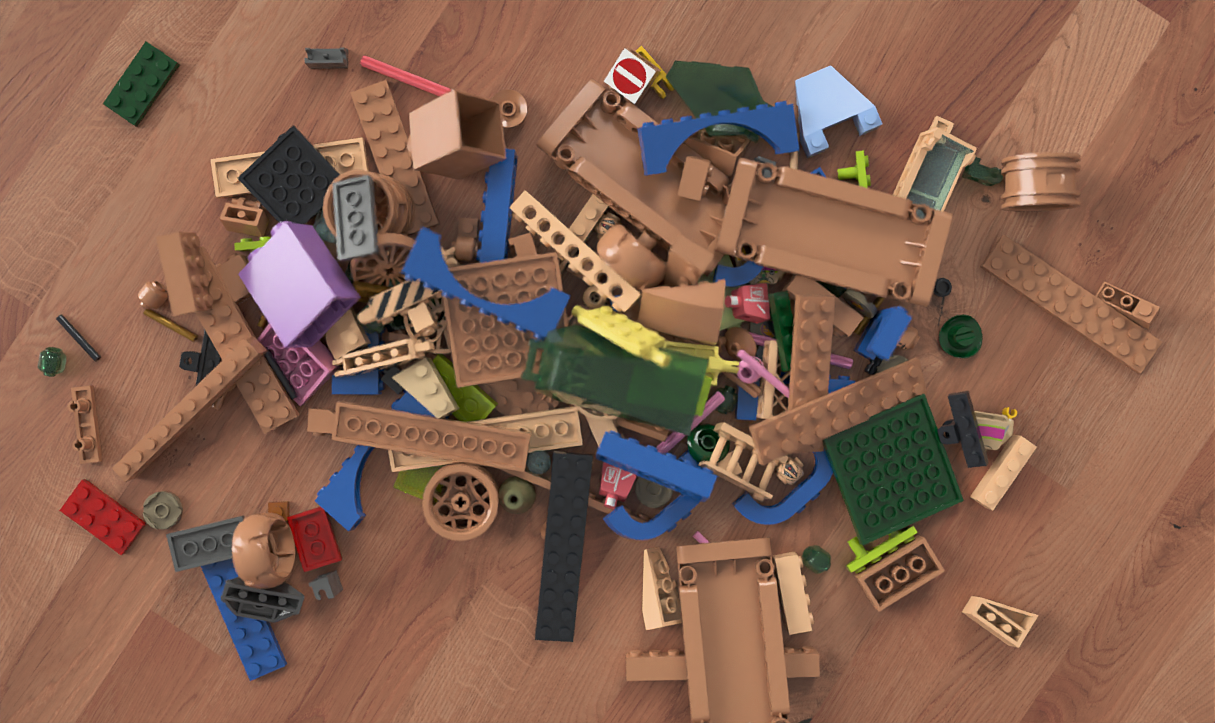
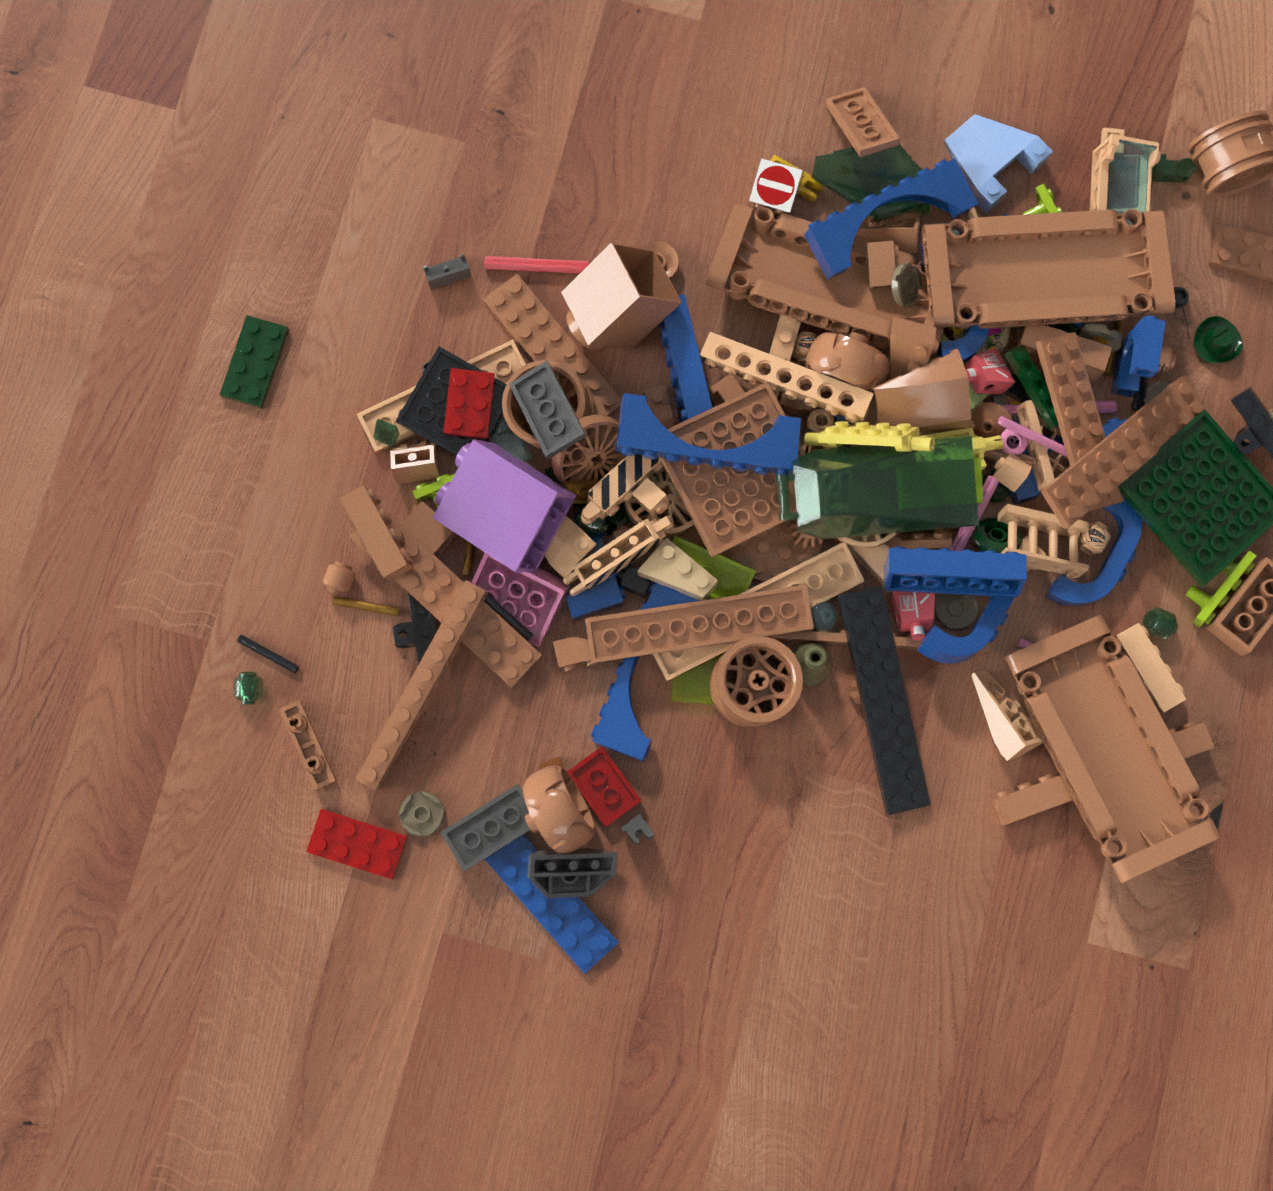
camera: 25 degrees left, 10 degrees down
none -> clear green slope [374,419,400,447]
none -> red plate [443,368,495,439]
none -> nougat plate [826,87,900,157]
none -> dark tan tile [891,263,922,307]
none -> light nougat brick [993,452,1032,492]

